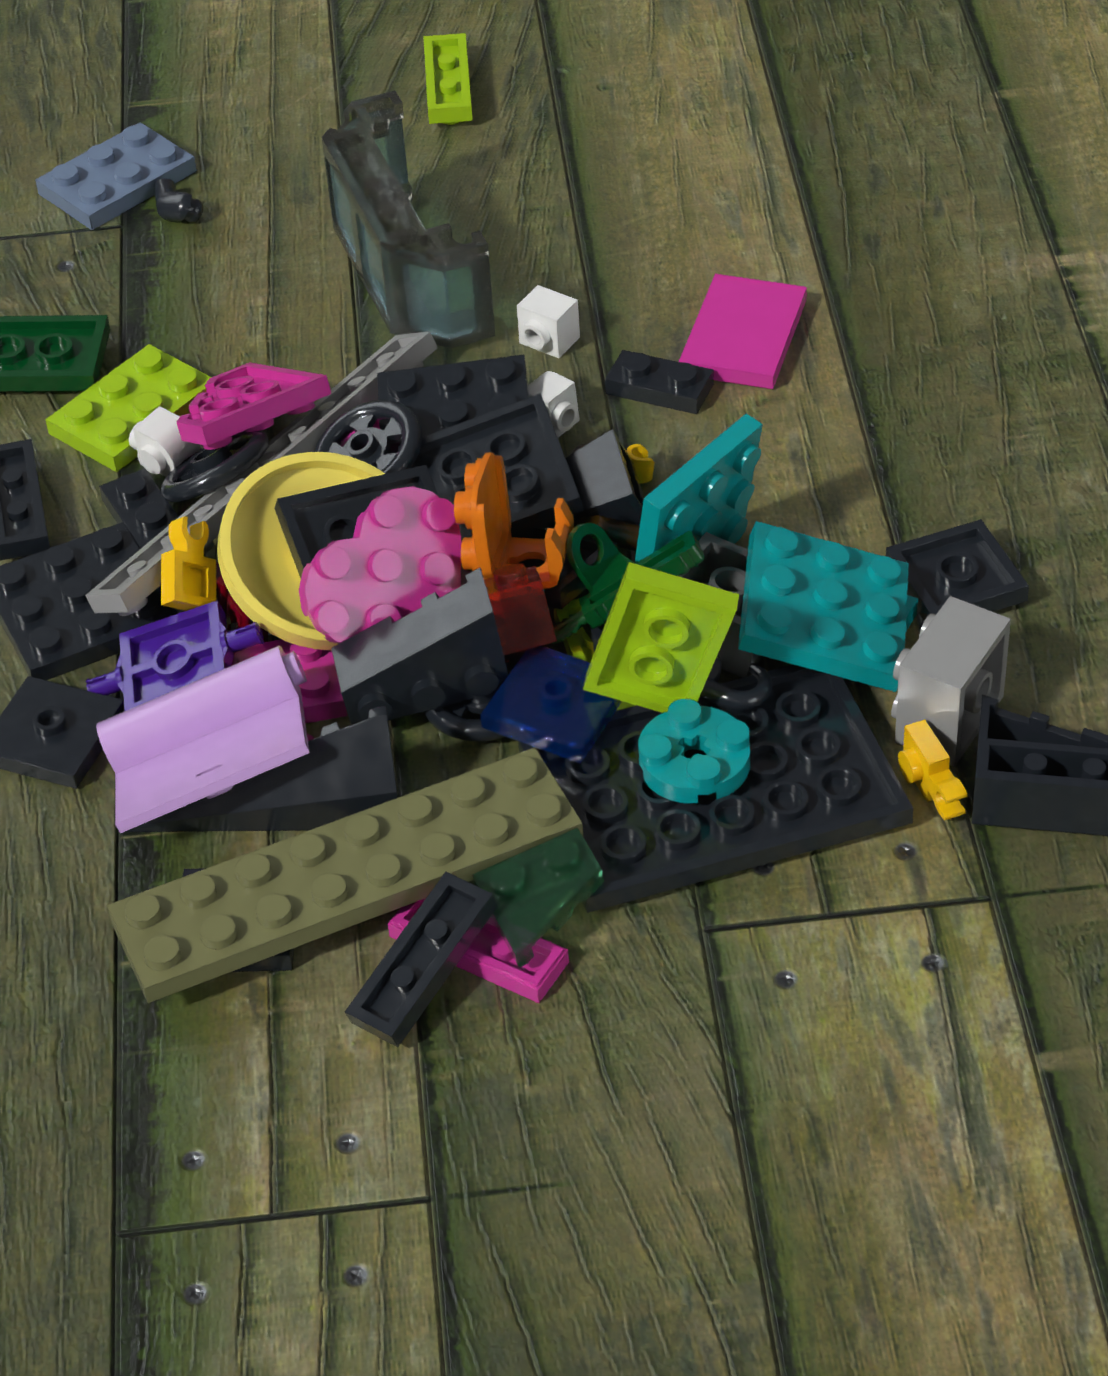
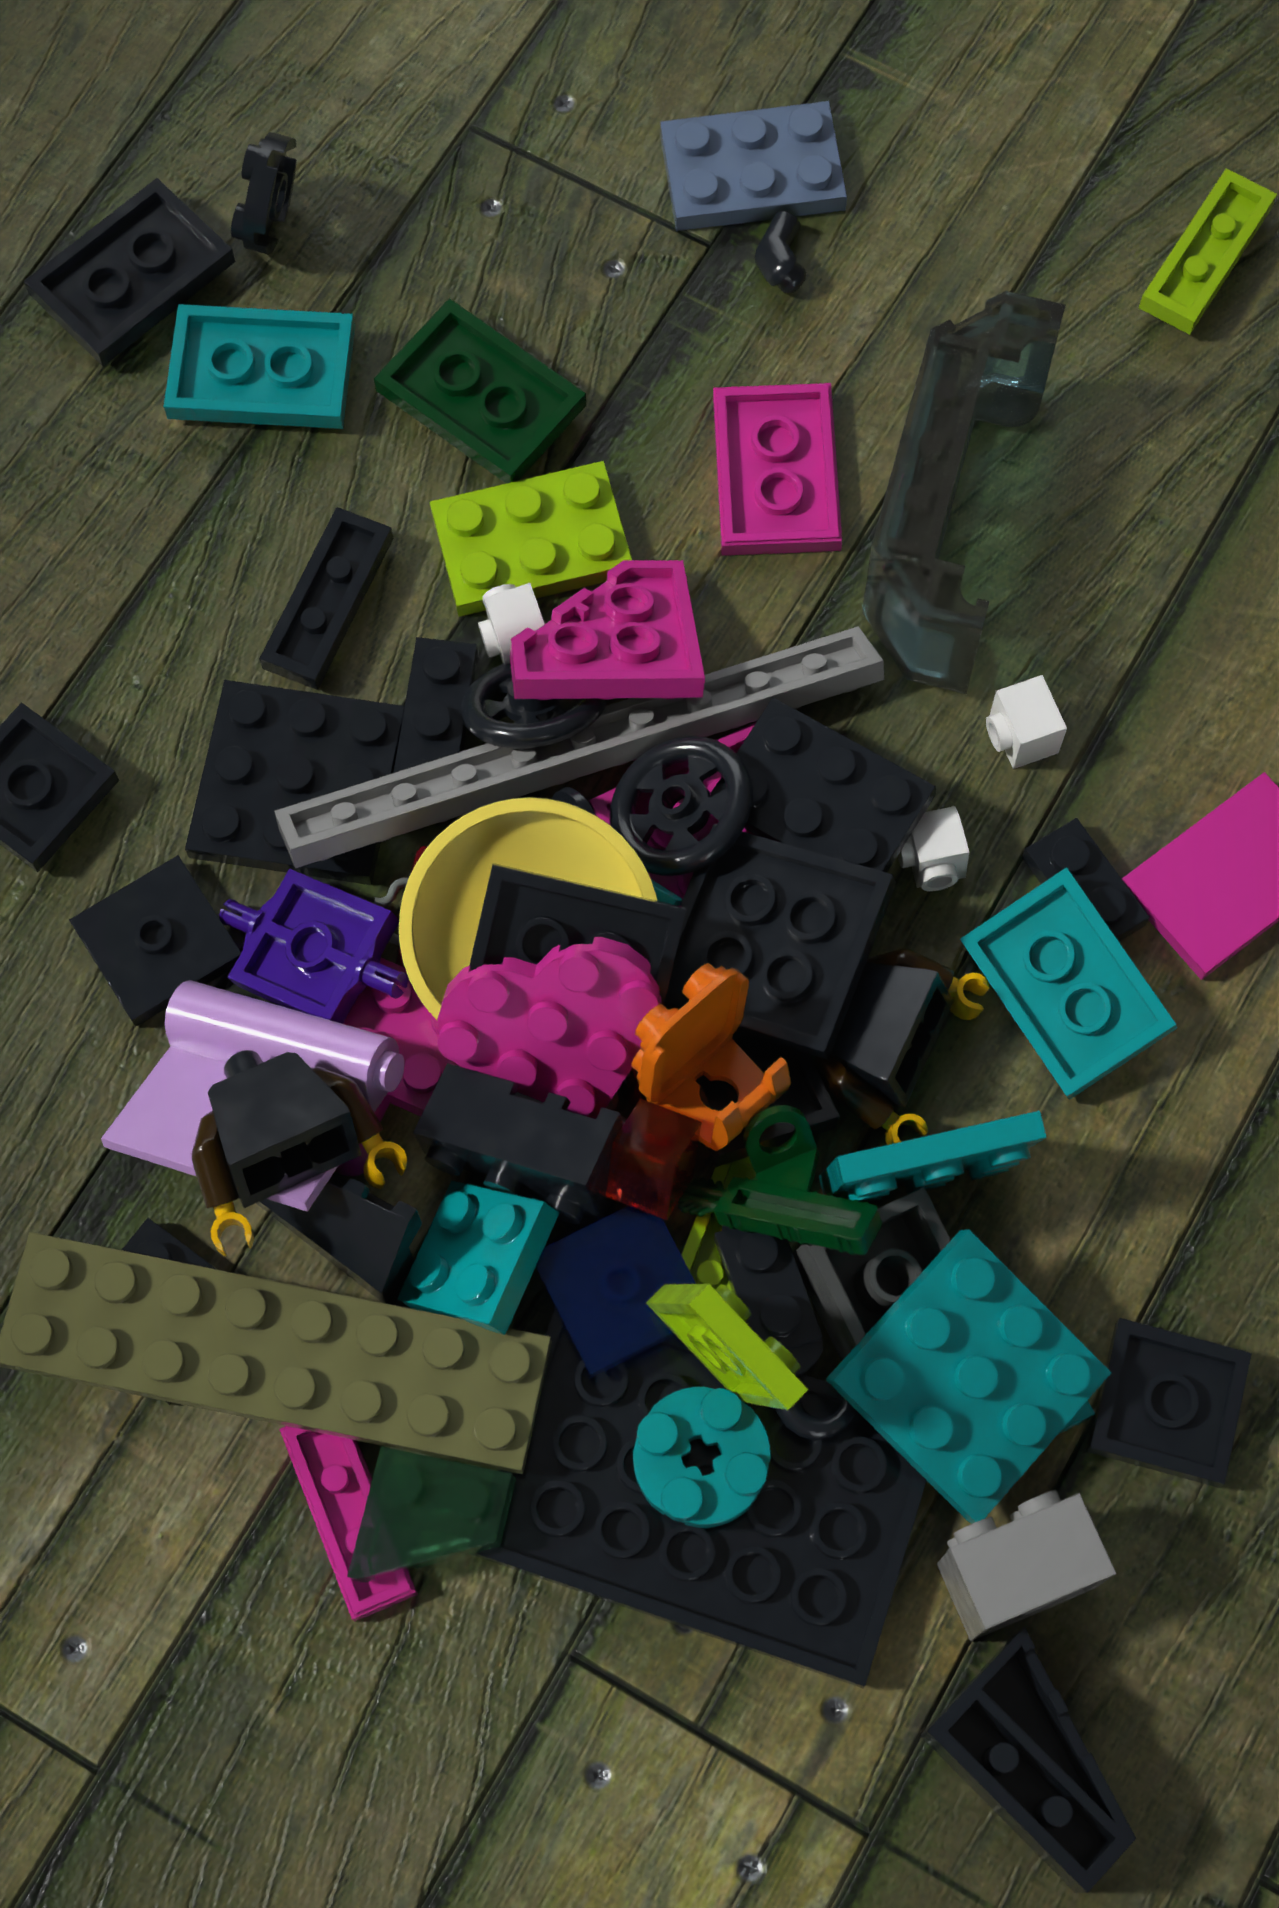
camera: 35 degrees right, 25 degrees up
yellow plate [161,516,216,611] -> none
black plate [345,871,498,1047] -> none
yellow plate [898,719,967,820] -> none
none -> black torso [191,1050,407,1256]
none -> teal plate [397,1180,559,1335]
none -> dark pink tile [713,383,842,556]
none -> teal plate [960,867,1178,1100]

